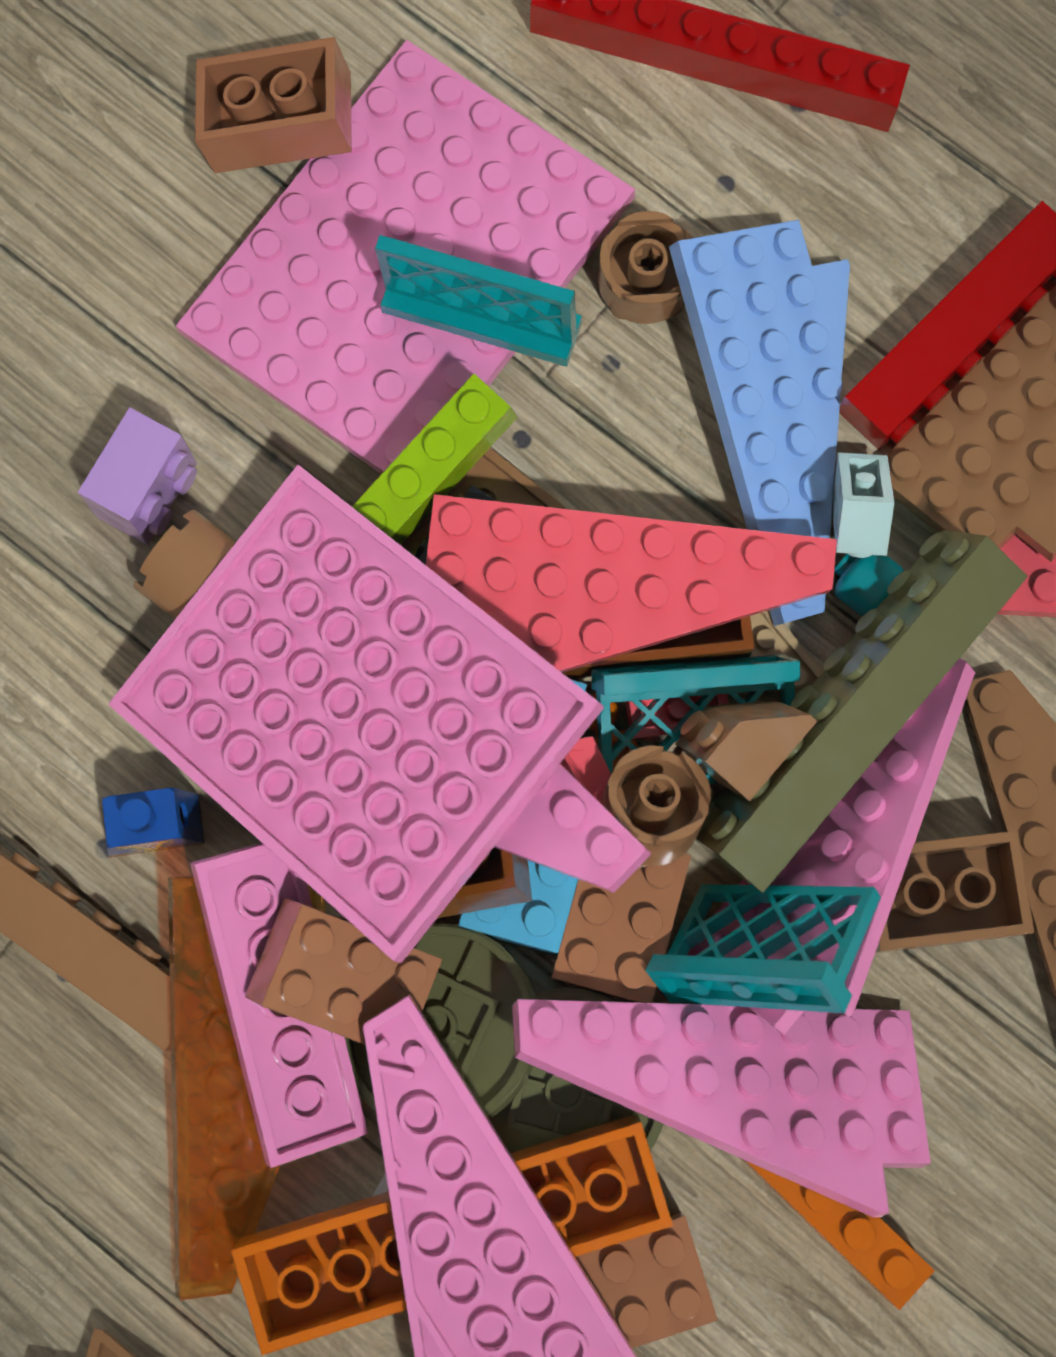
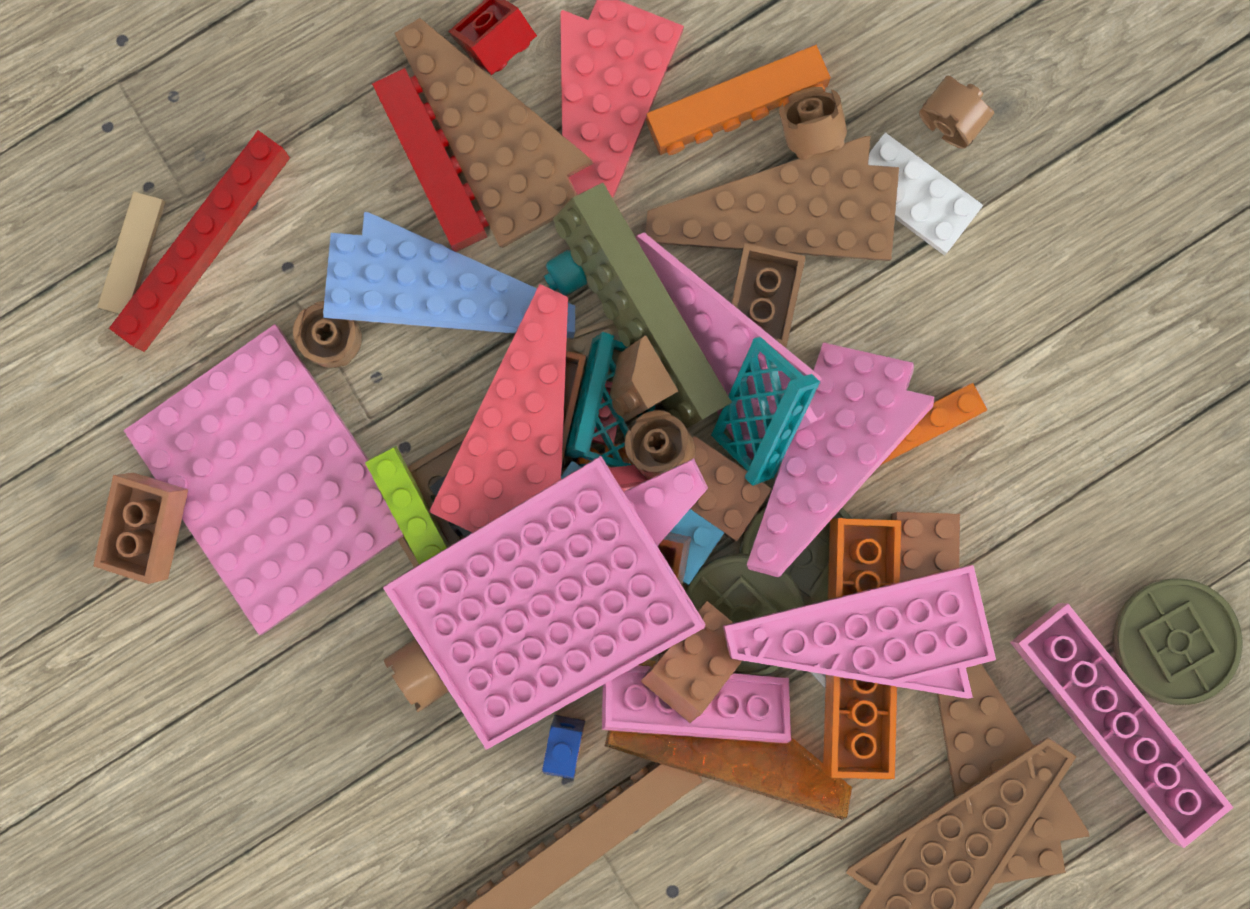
camera: 65 degrees left, 5 degrees up
lavender brick [77,407,197,545] -> none
teal fence [375,235,582,367] -> none
light aqua brick [832,452,894,558] -> none

